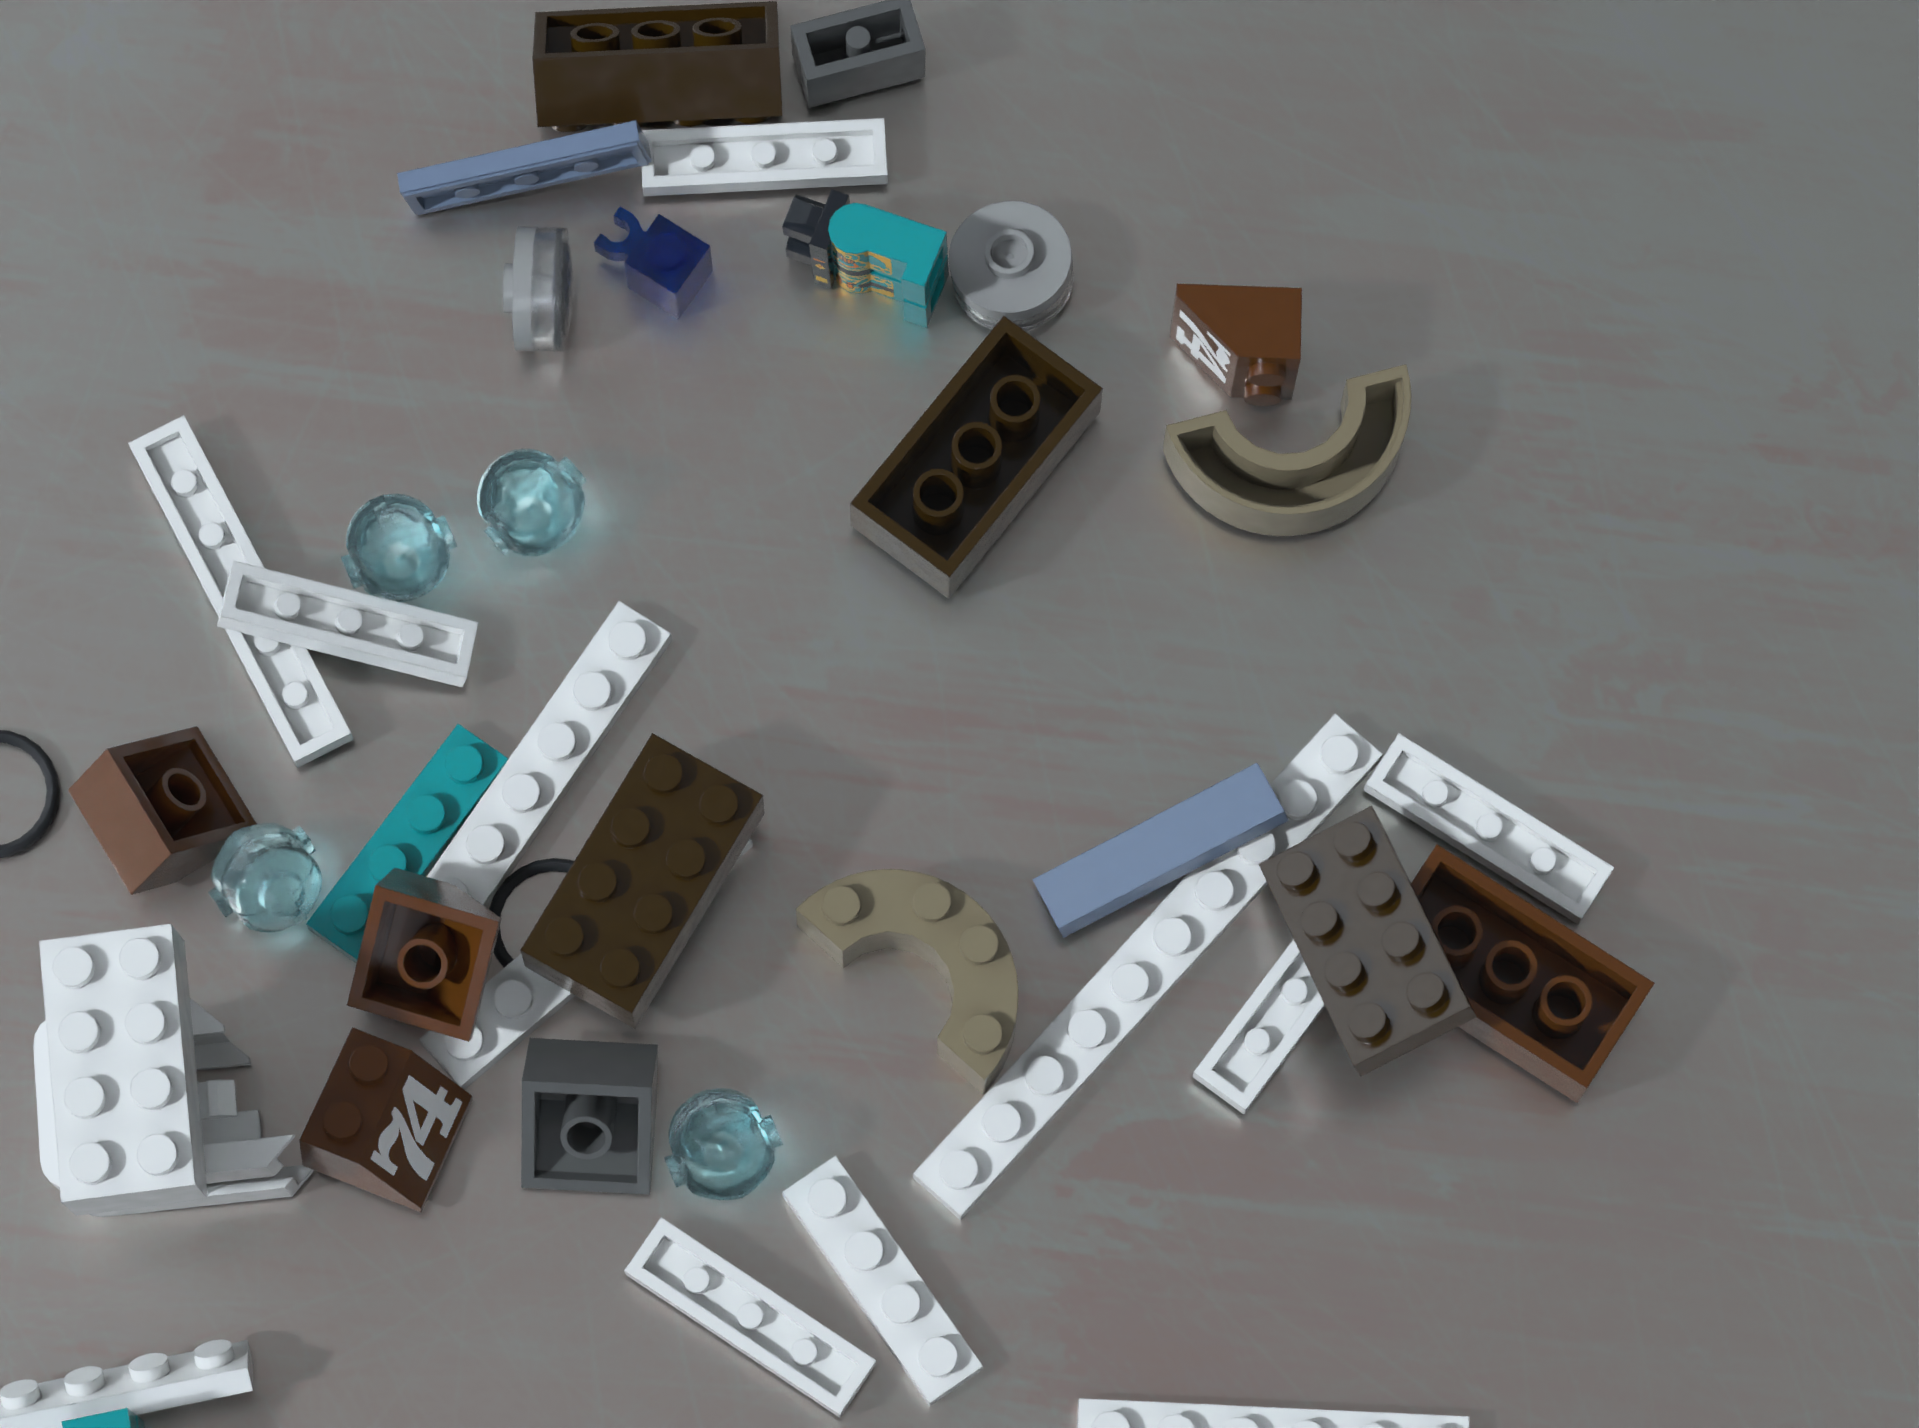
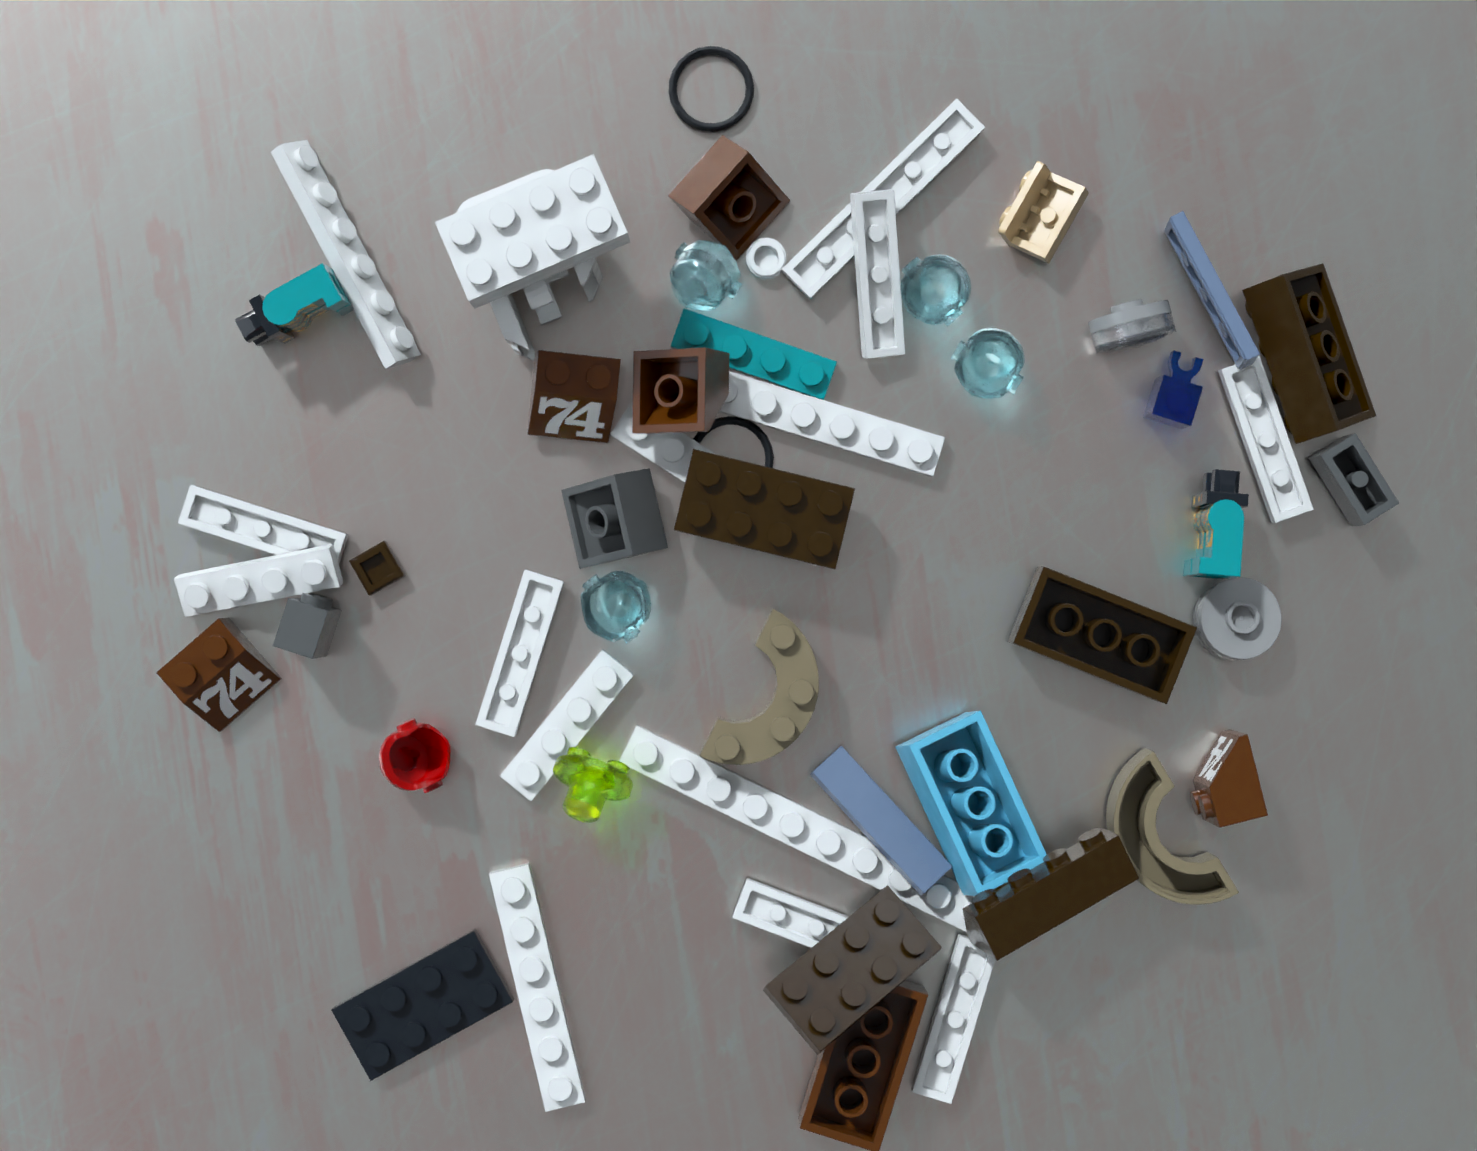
camera: 70 degrees right, 15 degrees up
none -> clear neon green plate [553,747,633,823]
none -> white tile [746,238,786,279]
none -> medium azure brick [895,710,1047,896]
none -> dark brown slope [962,828,1139,961]
none -> tan bracket [998,161,1089,264]

